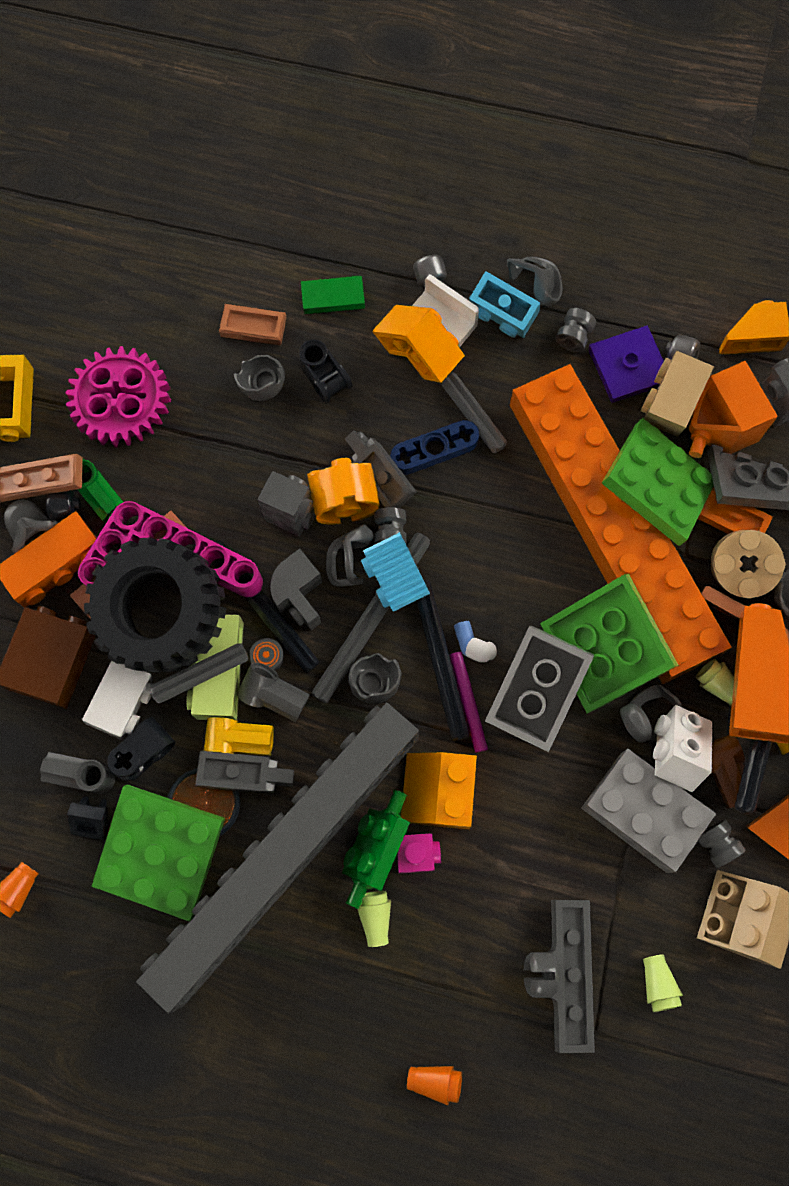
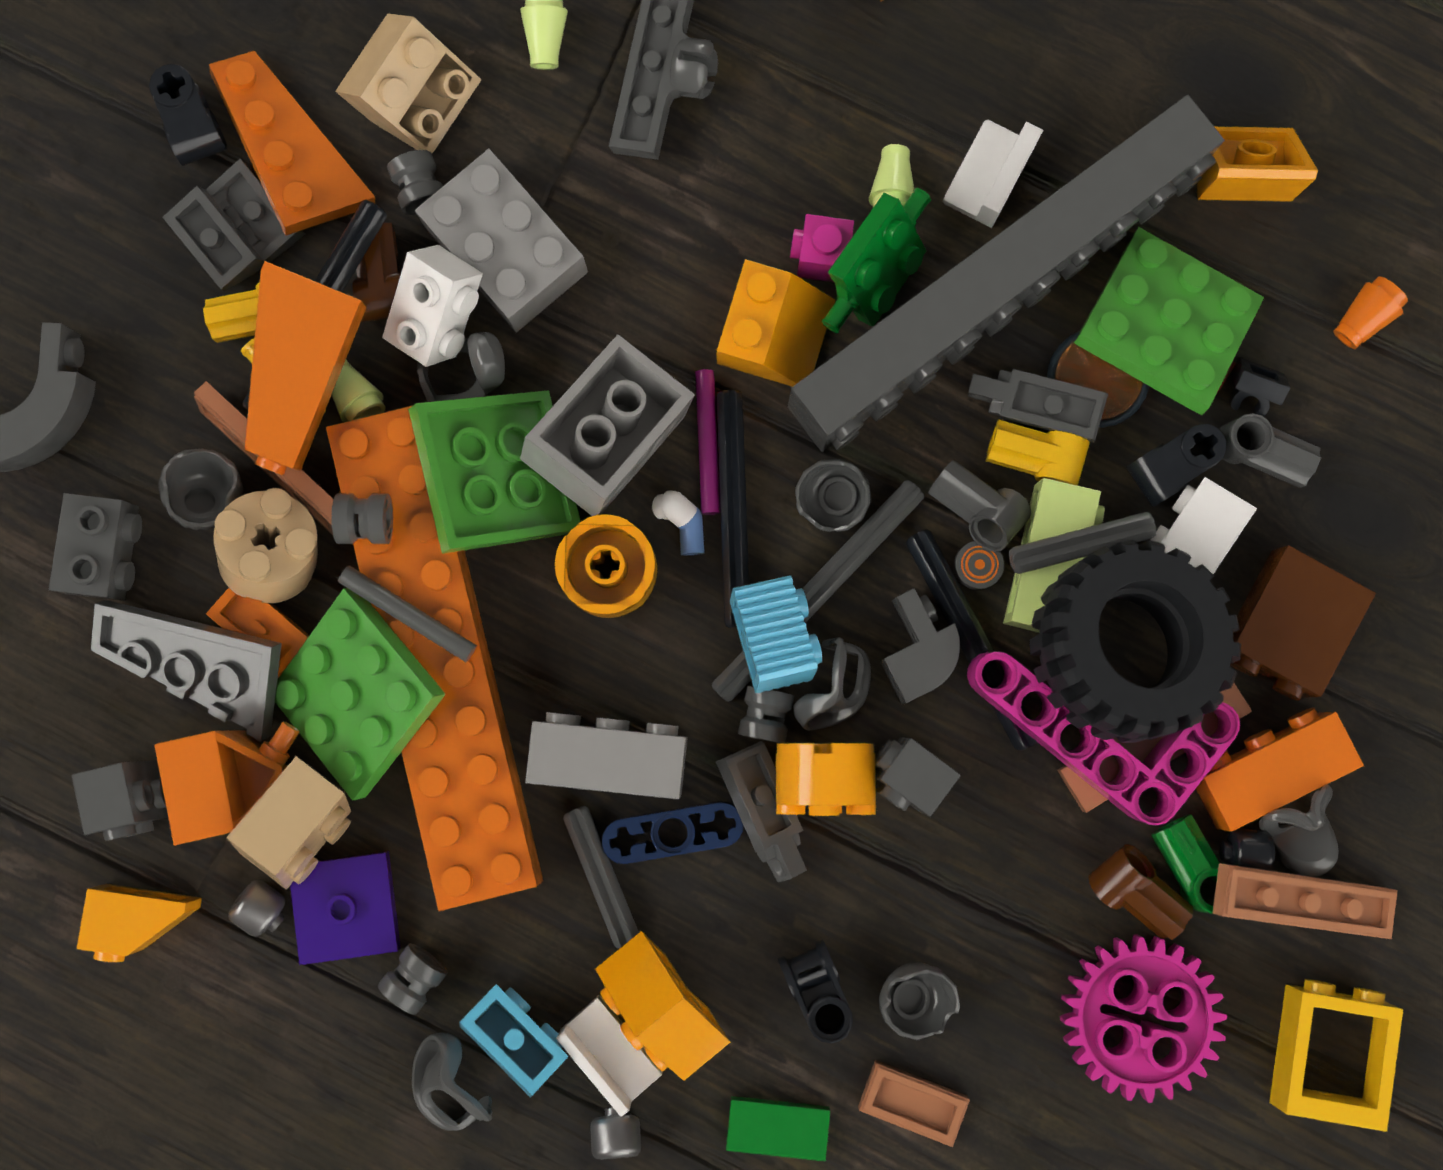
camera: 170 degrees left, 10 degrees up
none -> dark grey wheel [332,493,393,544]
none -> dark grey bar [338,566,477,662]
none -> light grey brick [525,712,688,799]
none -> light orange brick [555,515,657,618]
none -> white panel [943,120,1043,228]
none -> reddish brown piece [1088,844,1193,940]
none -> light orange slope [1197,127,1318,202]

